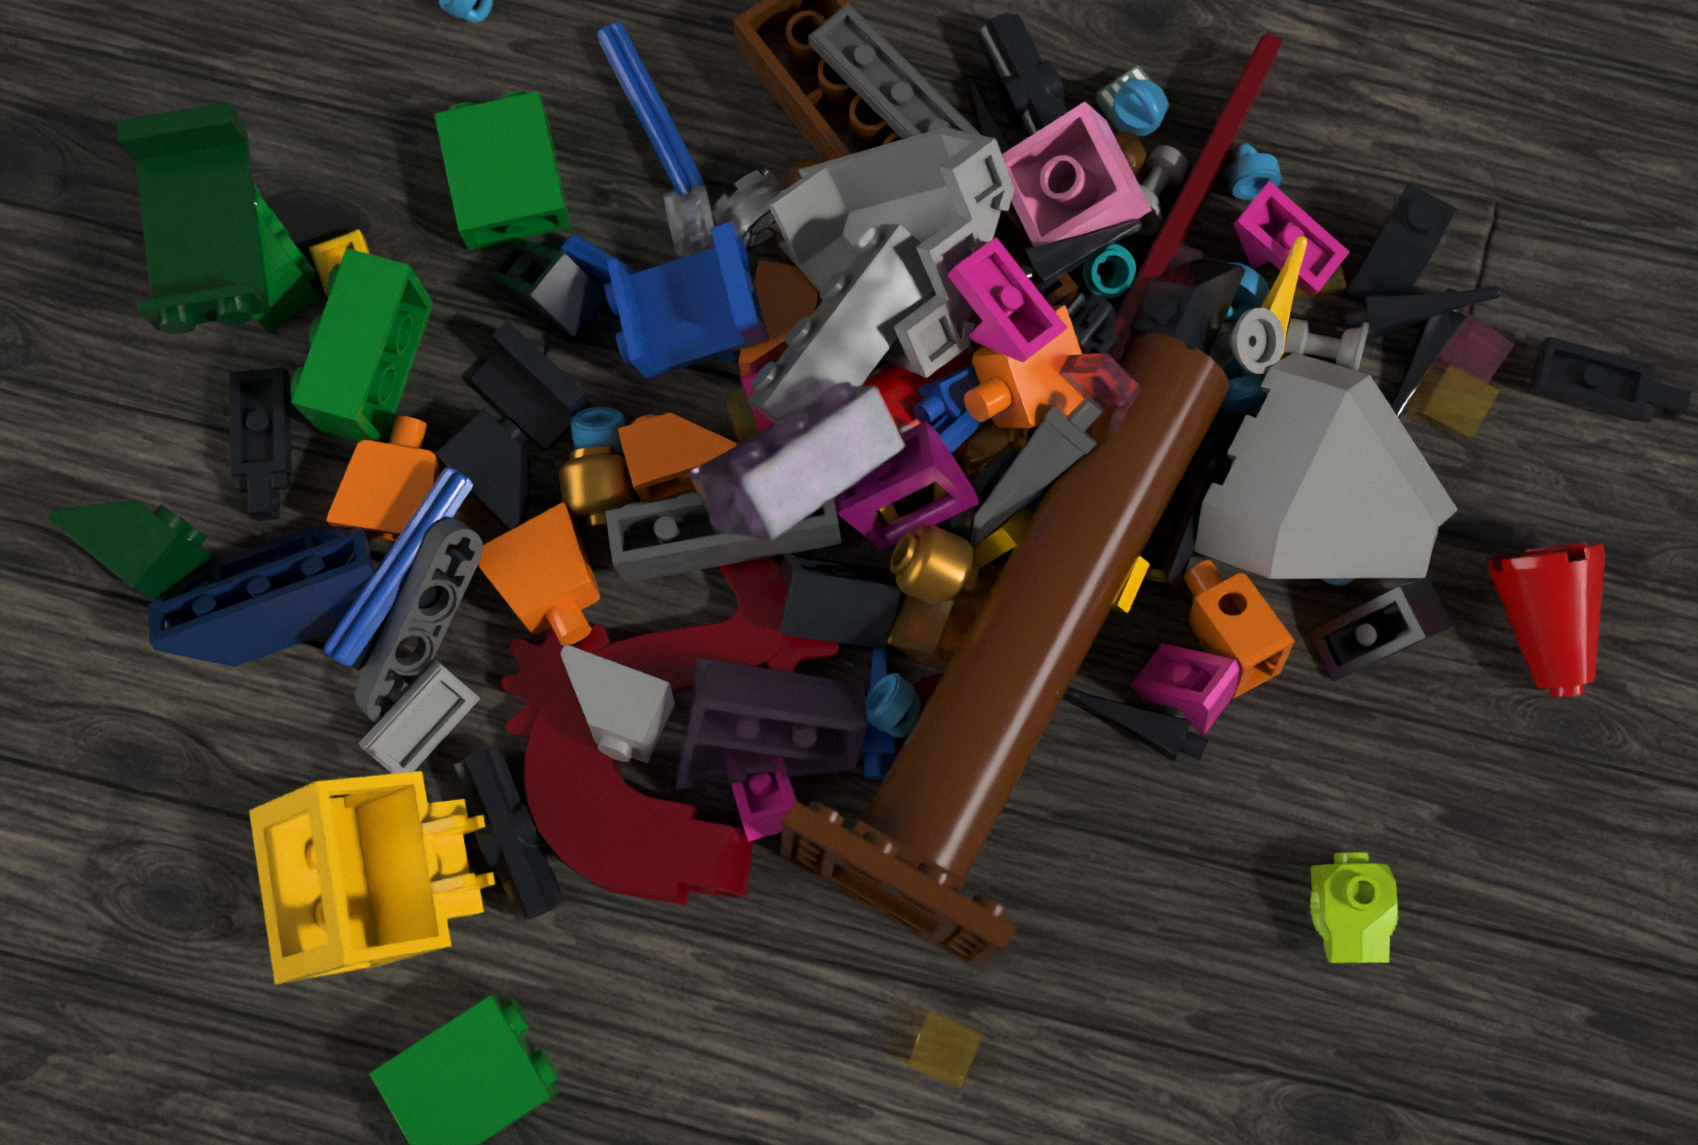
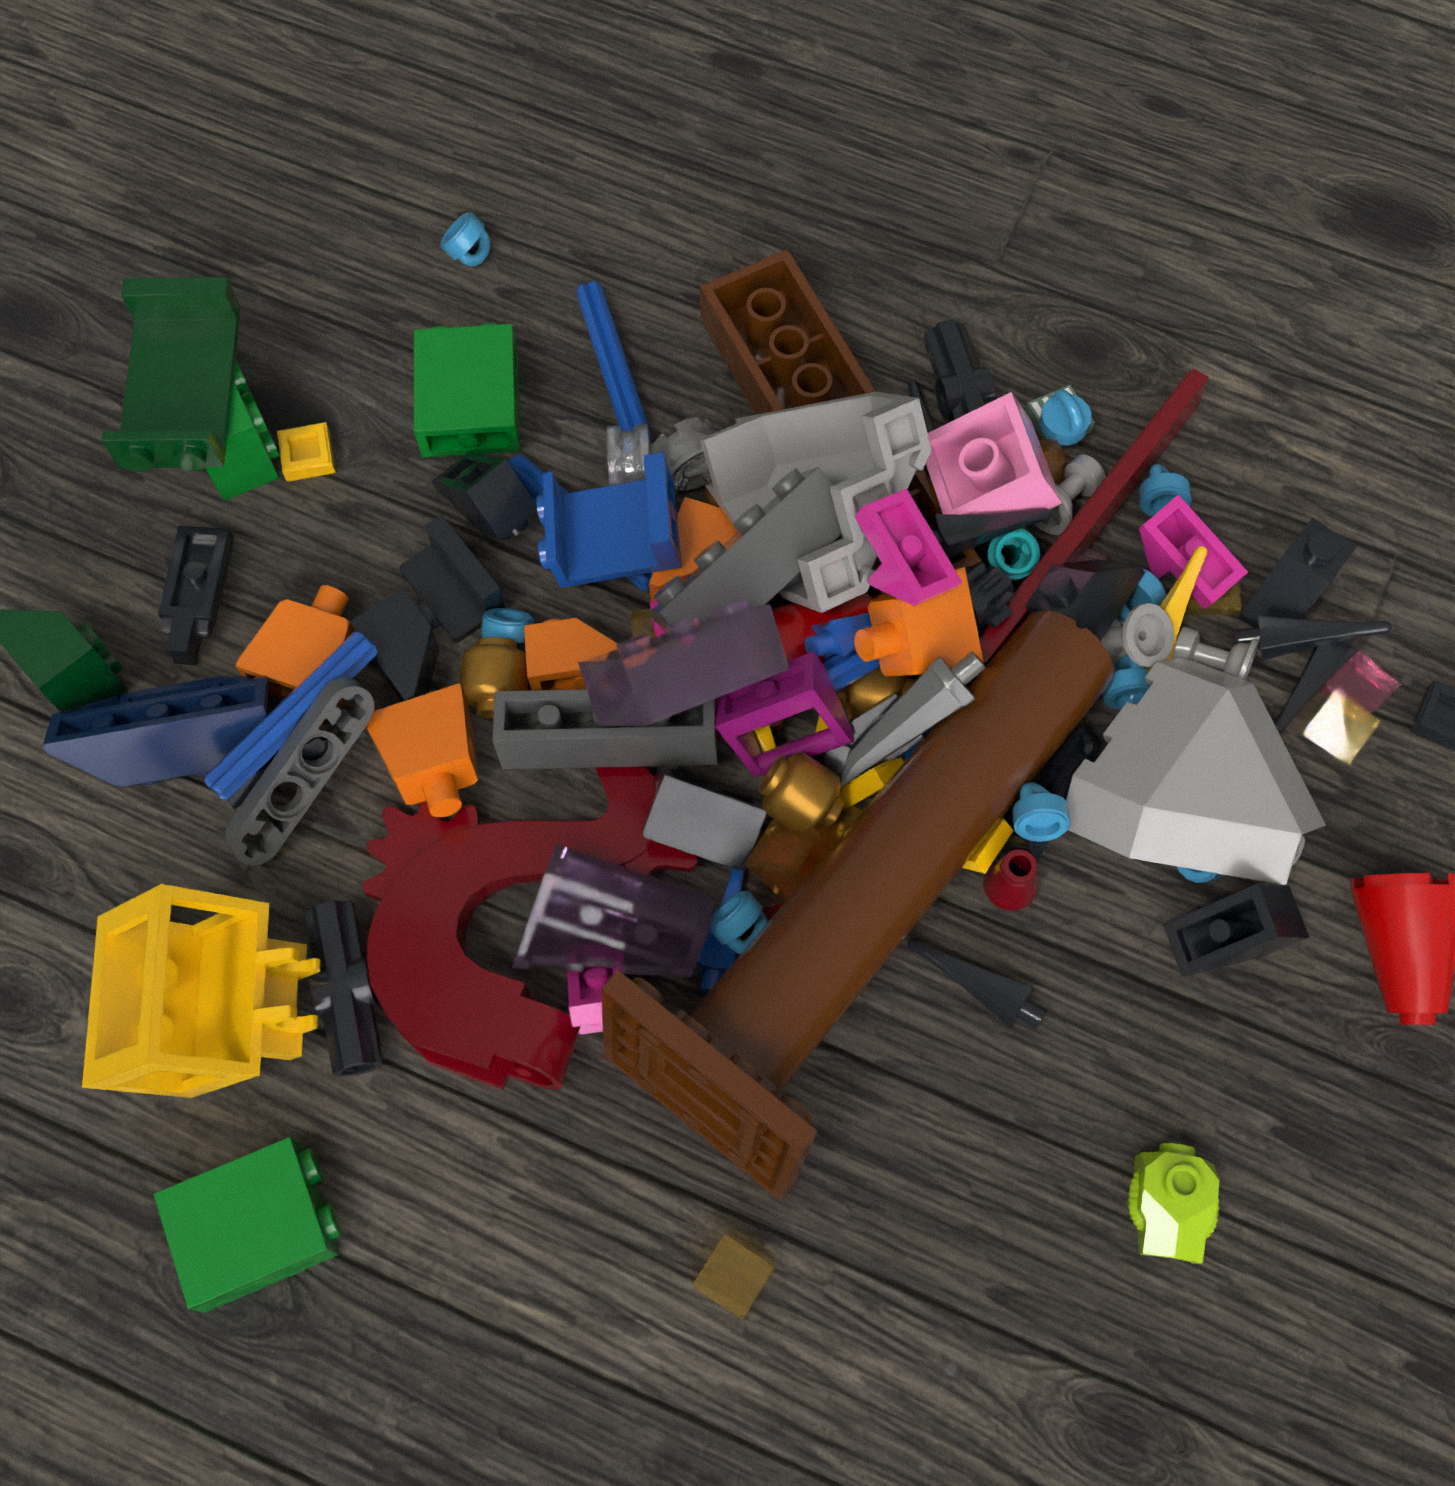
camera: 10 degrees right, 10 degrees down
green brick [290,248,434,443] -> none
light grey tile [358,660,480,774] -> none
light grey slope [560,644,675,763] -> none
dark grey tile [808,2,981,139] -> none
clear pink tile [1059,353,1141,407] -> none
dark pink slope [1130,643,1241,735] -> none
orange torso [1183,560,1295,699] -> none
none -> dark red cone [983,849,1038,911]
none -> dark azure tile [1012,782,1070,842]

